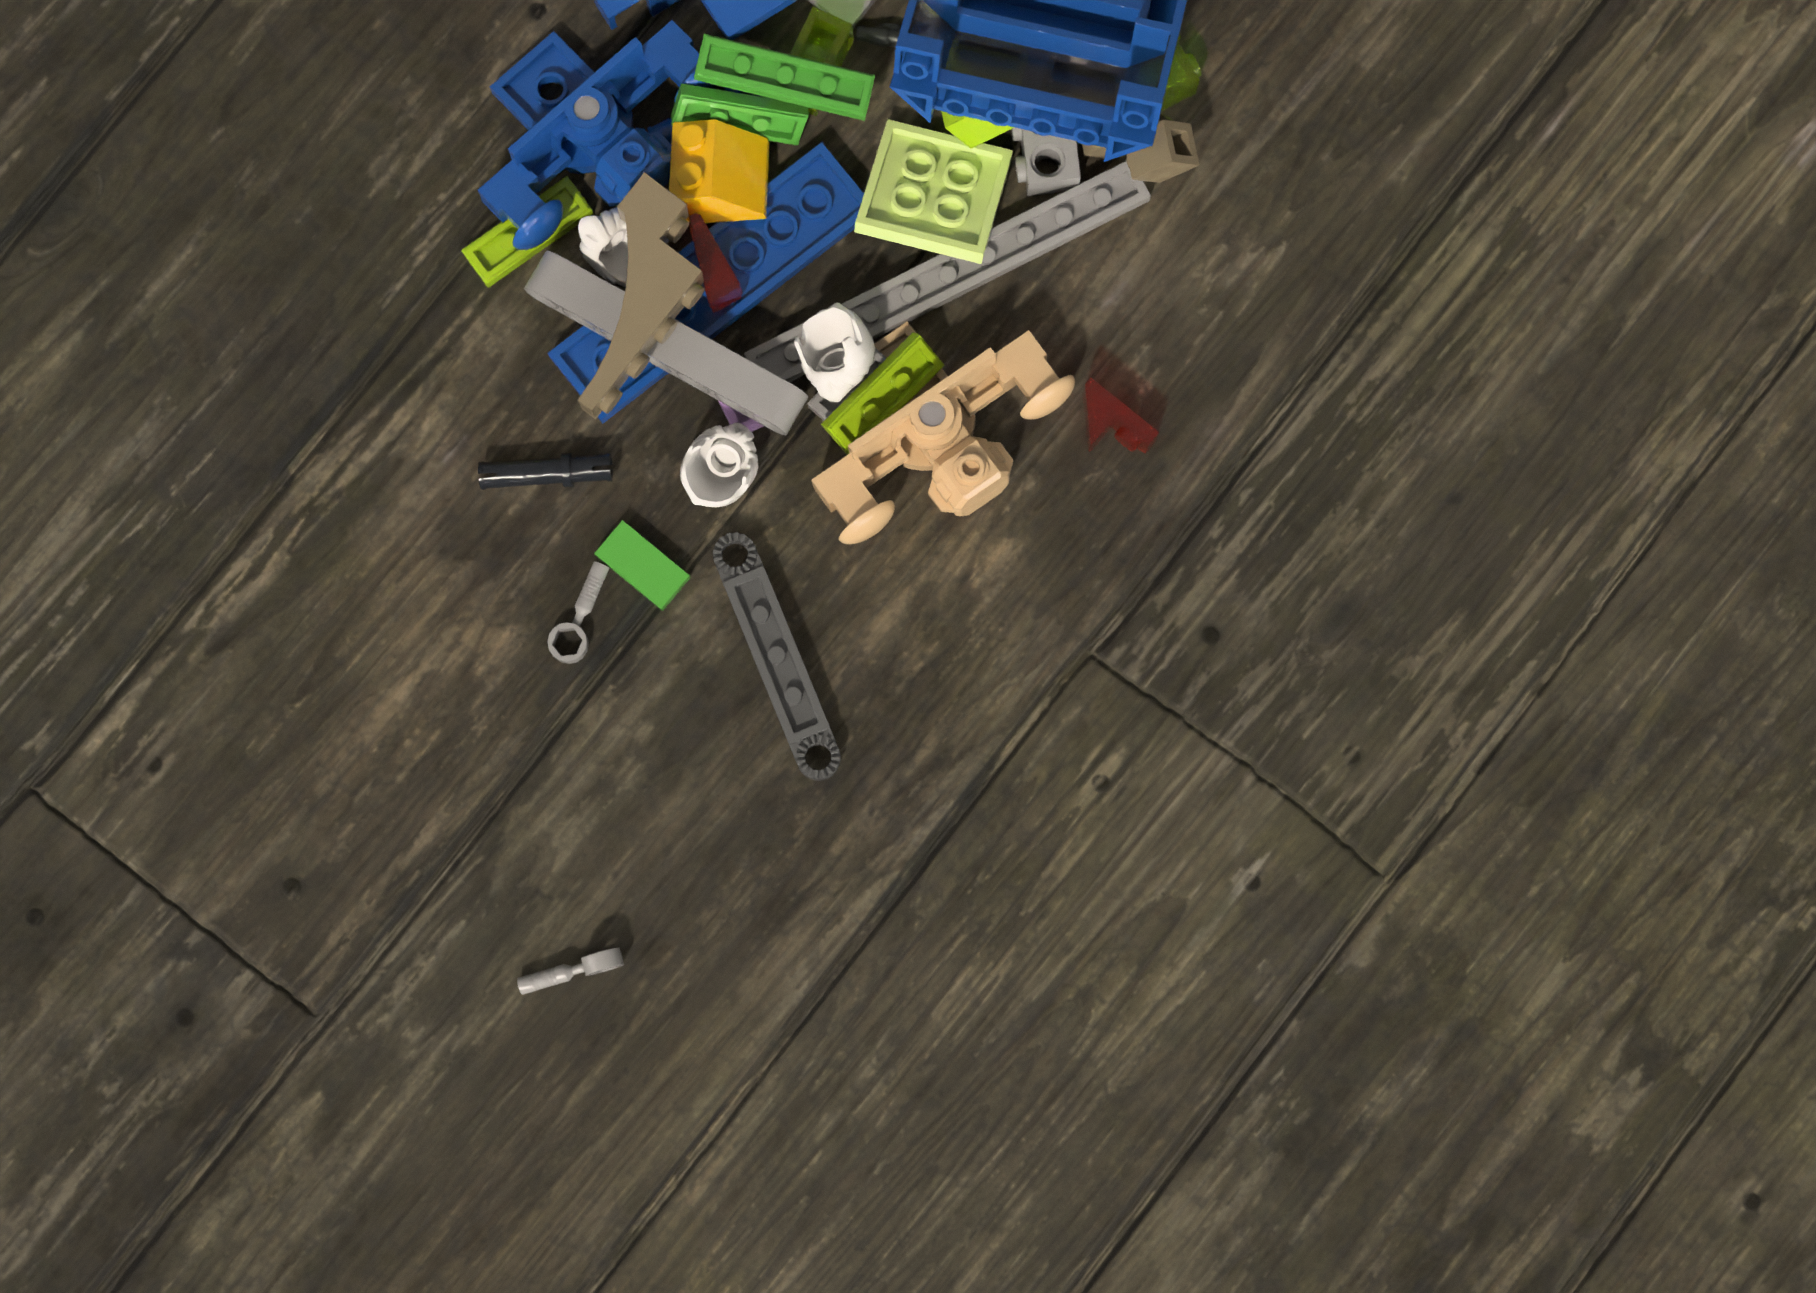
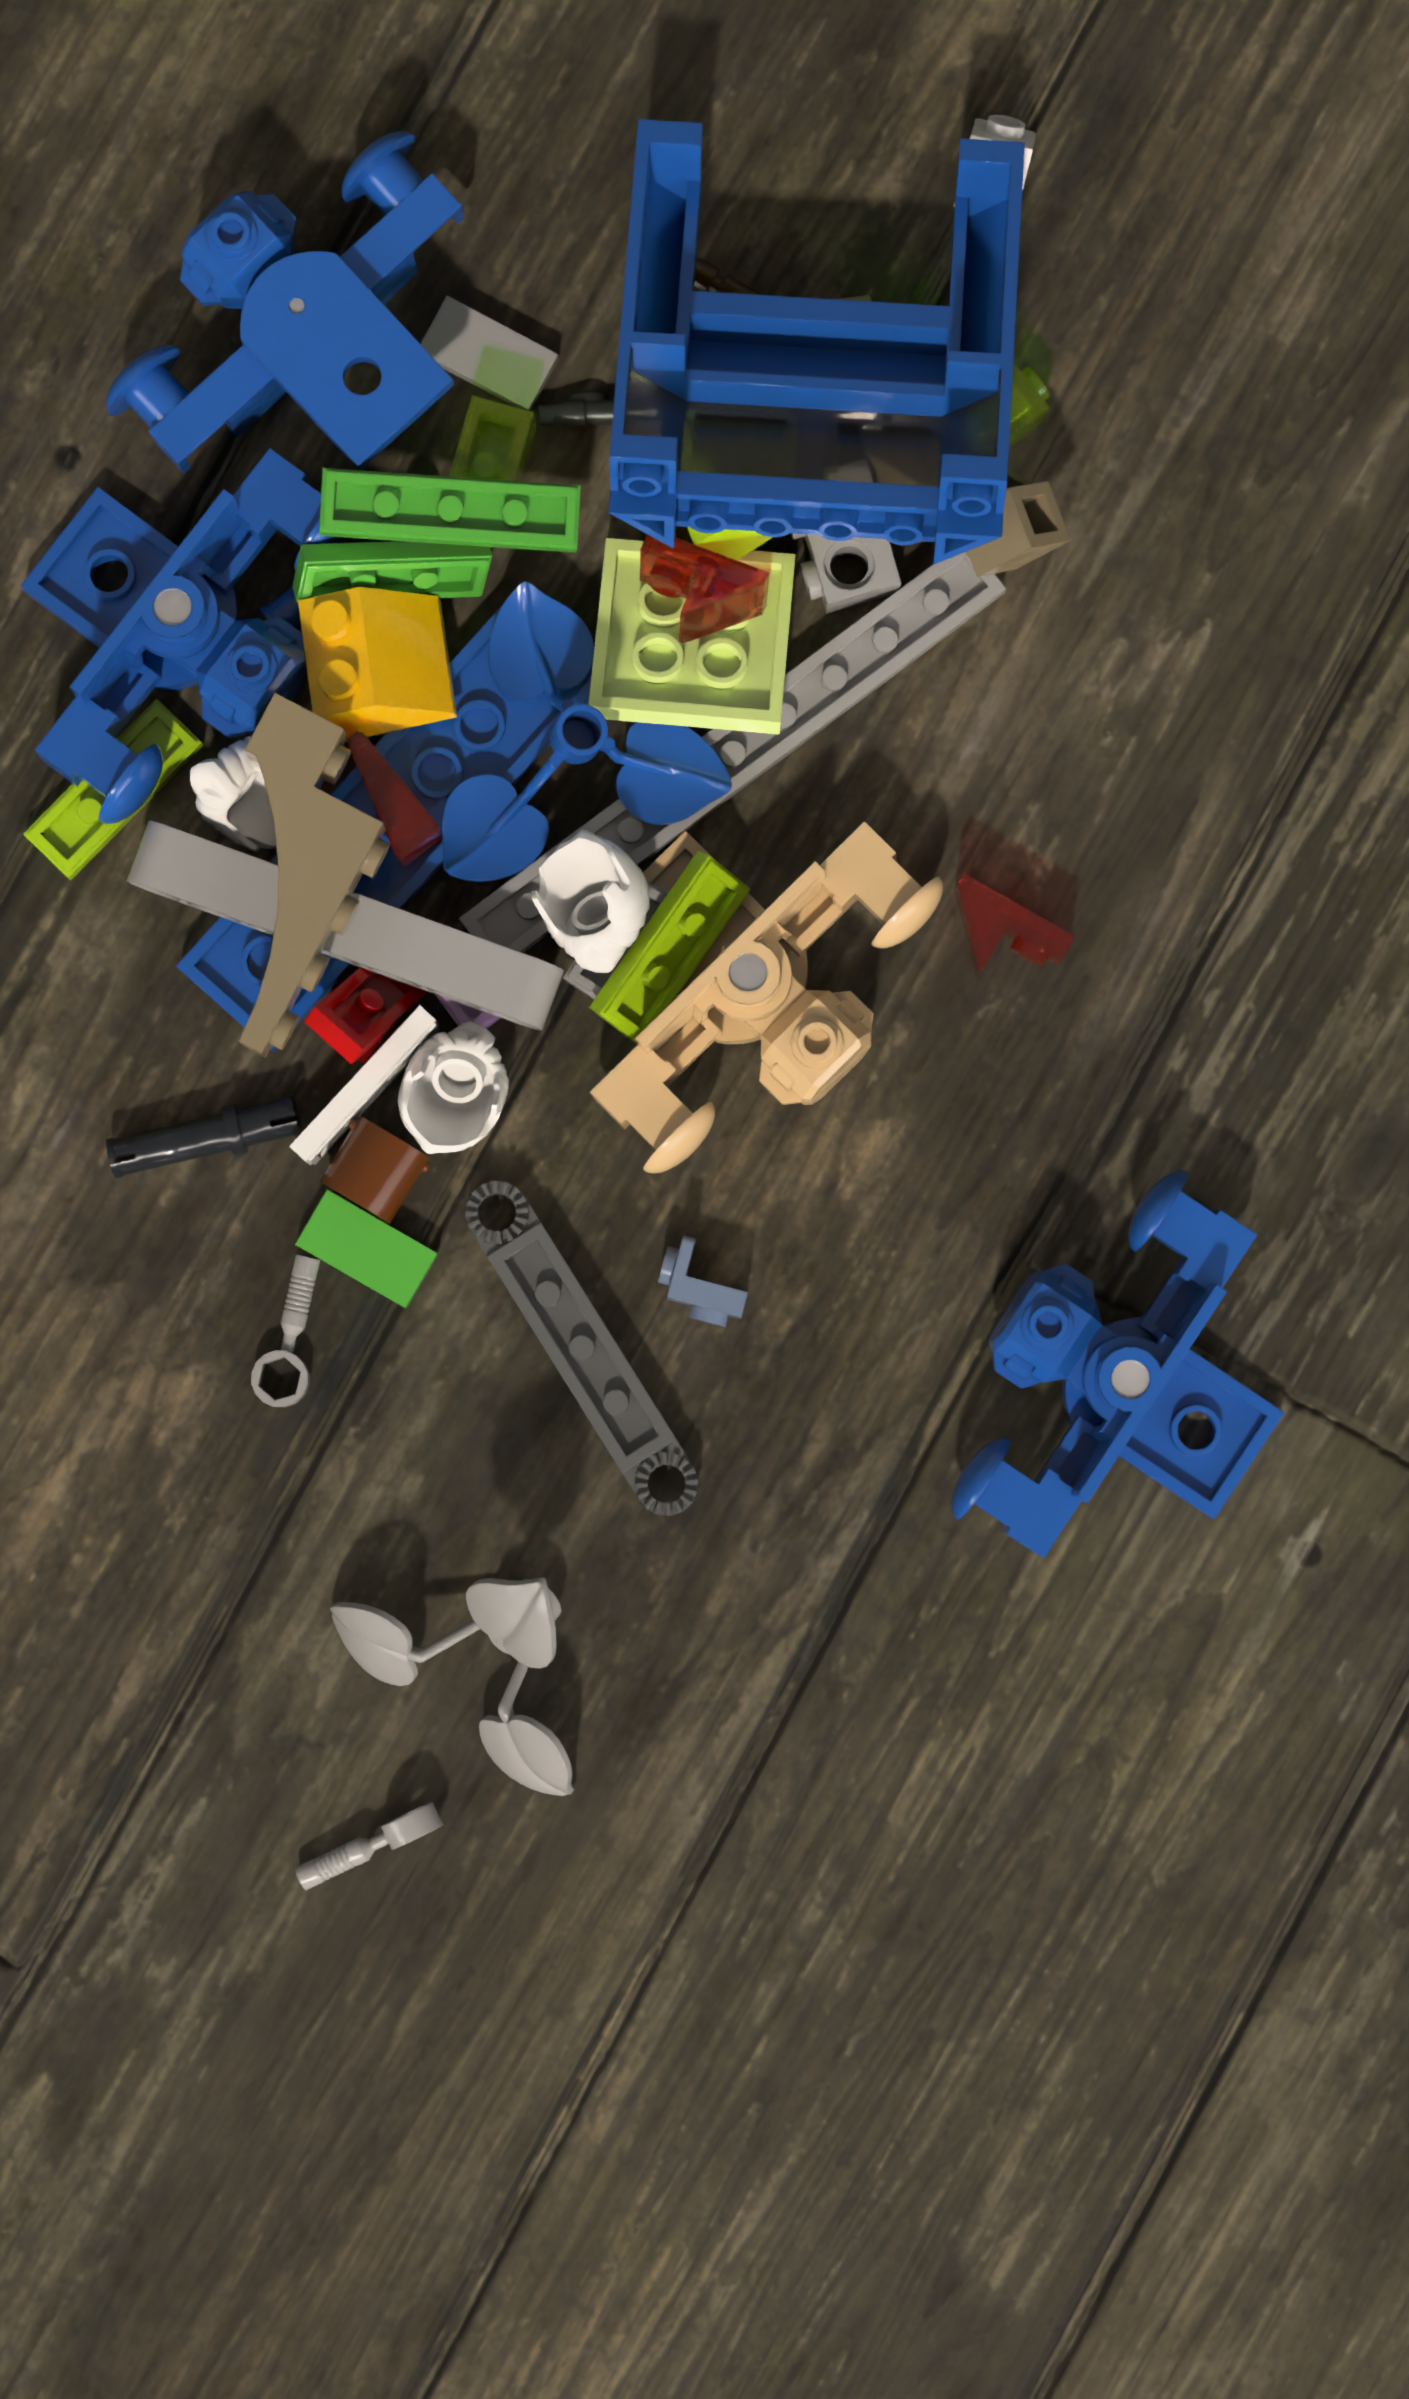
camera: 10 degrees left, 5 degrees up
none -> white tile [289,1005,440,1166]
none -> red slope [304,967,428,1064]
none -> reddish brown piece [320,1116,429,1224]
none -> light grey plant [330,1577,575,1796]
none -> blue plant [441,582,732,882]
none -> clear red slope [639,534,769,643]
none -> sand blue bracket [658,1236,748,1327]
none -> blue piece [951,1170,1284,1558]

